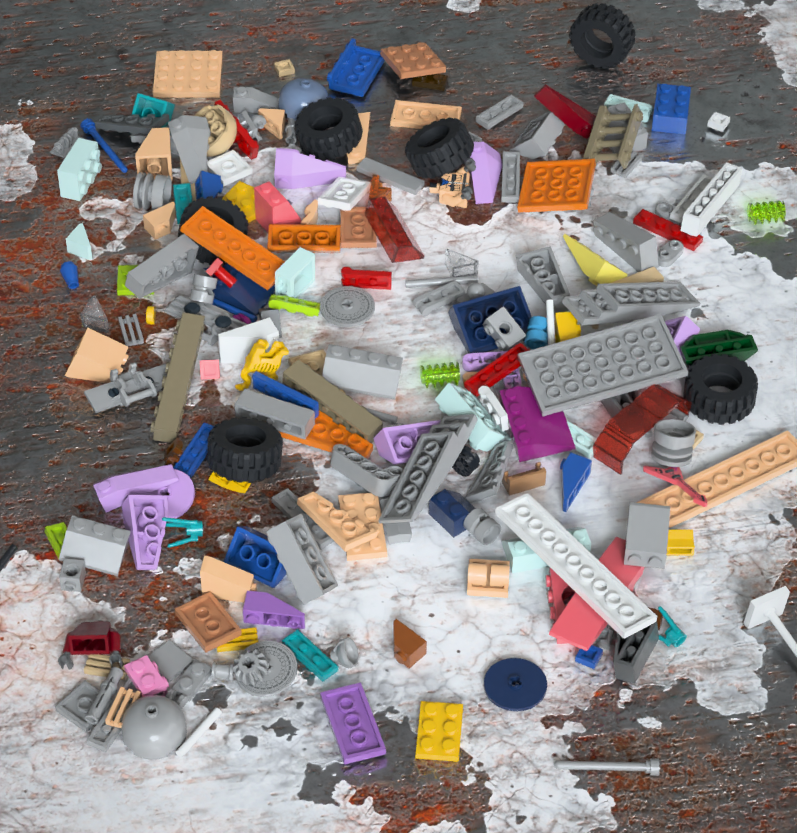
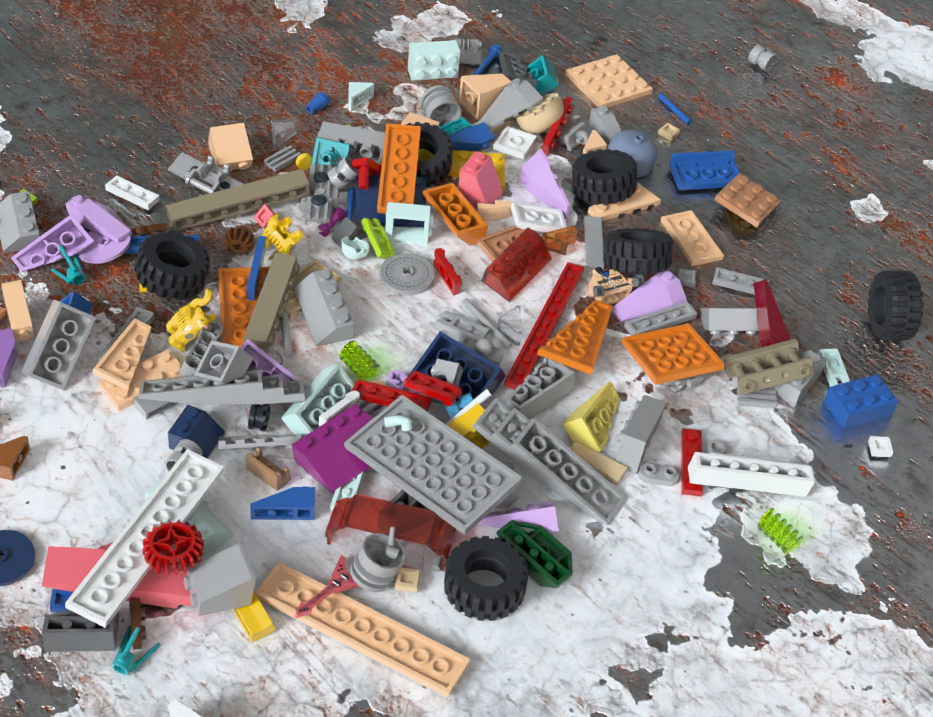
camera: 55 degrees right, 0 degrees up
white slope [218,317,279,364] -> none
light grey brick [235,389,315,439] -> none
light nougat plate [467,559,510,598] -> none
none -> white plate [105,175,160,210]
none -> red gear [142,519,204,576]
none -> yellow animal [166,288,216,352]
none -> light grey slope [194,340,253,384]
none -> reddish brown gear [224,226,255,256]
none -> plate [312,138,351,166]
none -> light aqua hair [342,236,369,260]
none -> light aqua arm [384,415,413,431]
none -> light grey hand [384,527,399,559]
none -> red plate [404,371,462,406]
none -> red plate [504,262,584,390]
none -> orange wing [537,300,613,375]
none -> blue bar [658,93,692,125]

